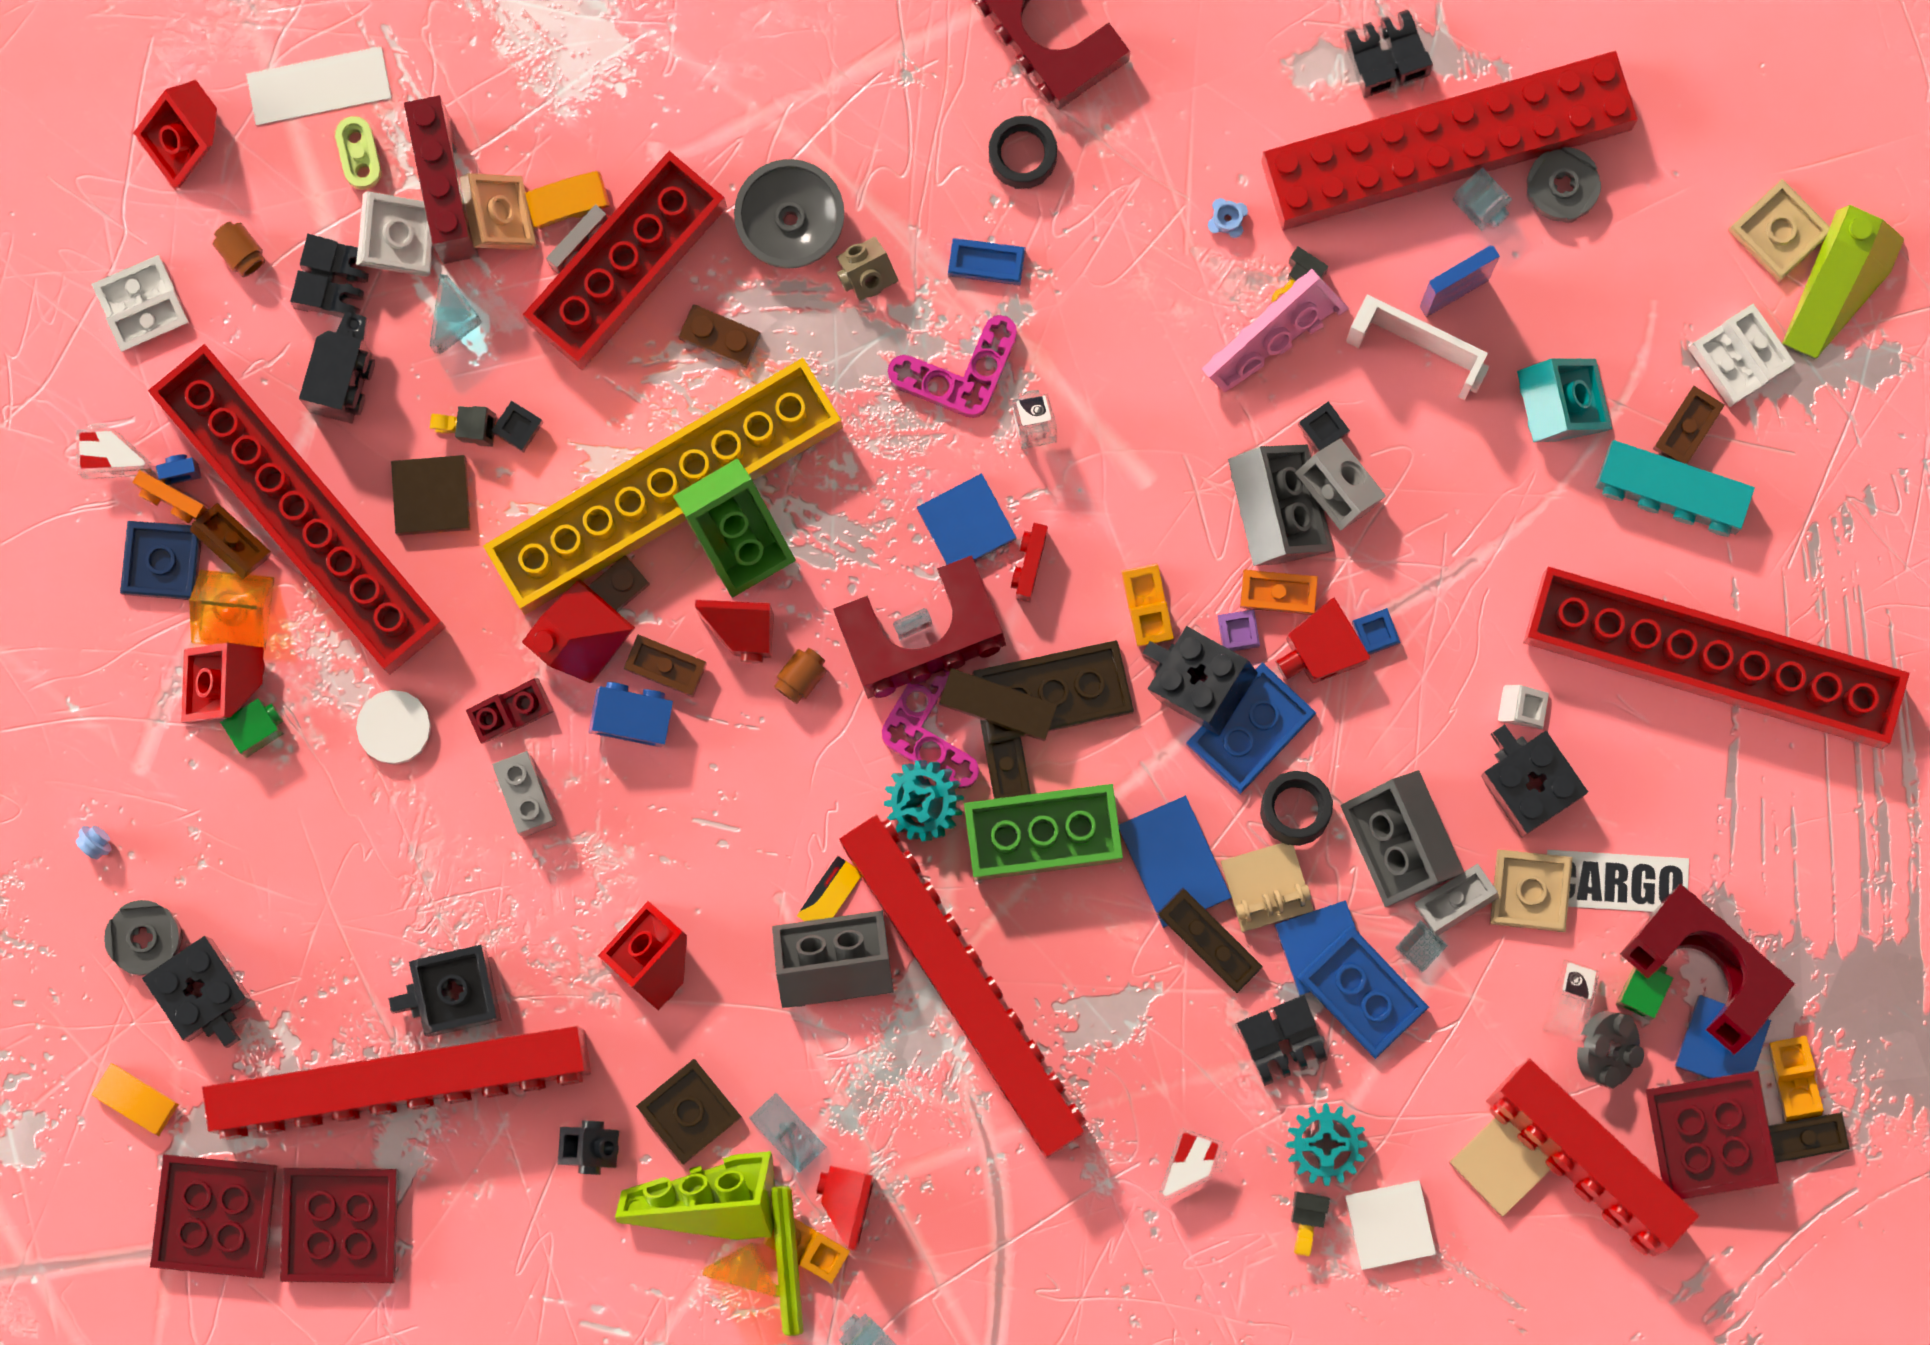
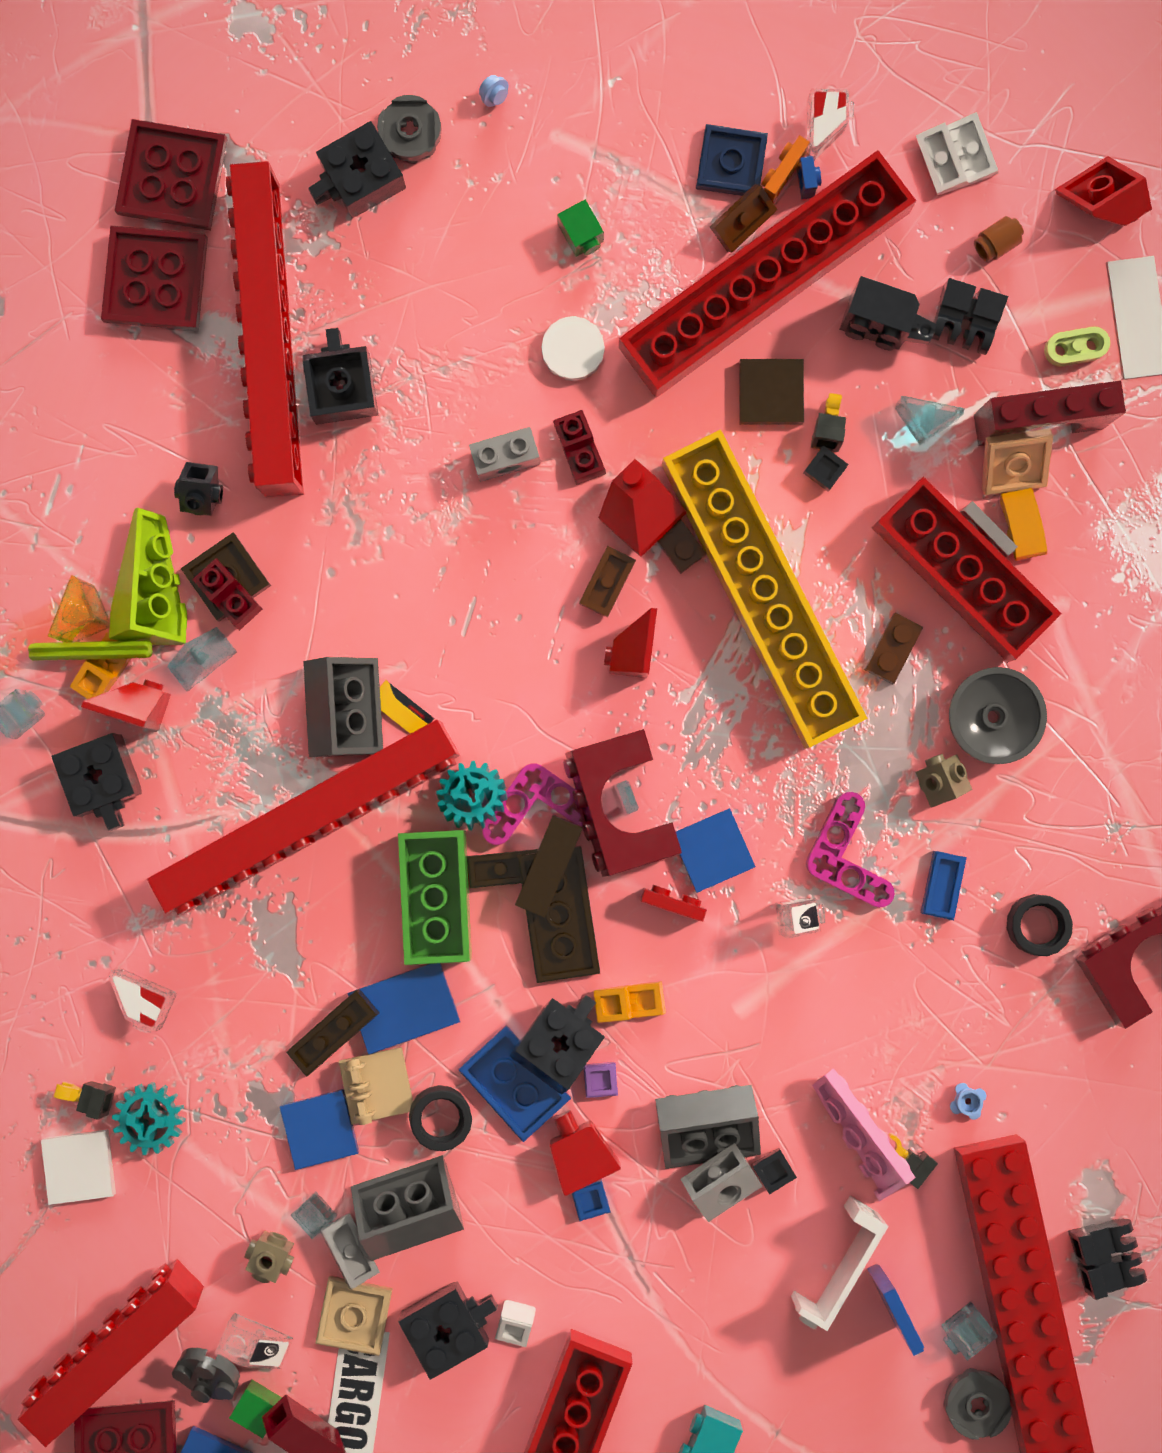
camera: 90 degrees right, 5 degrees up
light orange slope [91,1063,179,1136] -> none
red slope [181,643,265,723] -> none
slope [189,570,275,651] -> none
white tile [357,191,433,277] -> none
blue brick [588,682,673,748] -> none
red slope [598,901,687,1011] -> none
bright green brick [673,458,796,598] -> none
dark orange brick [774,647,827,704] -> none
black legs [1234,995,1328,1086] -> none
orange plate [1240,569,1318,615] -> none
blue tile [1297,925,1429,1059] -> none
tan tile [1449,1117,1551,1217] -> none
teal slope [1517,358,1612,442] -> none
none -> black hinge [51,733,142,831]
none -> dark red slope [192,558,263,631]
none -> dark tan brick [244,1231,295,1283]

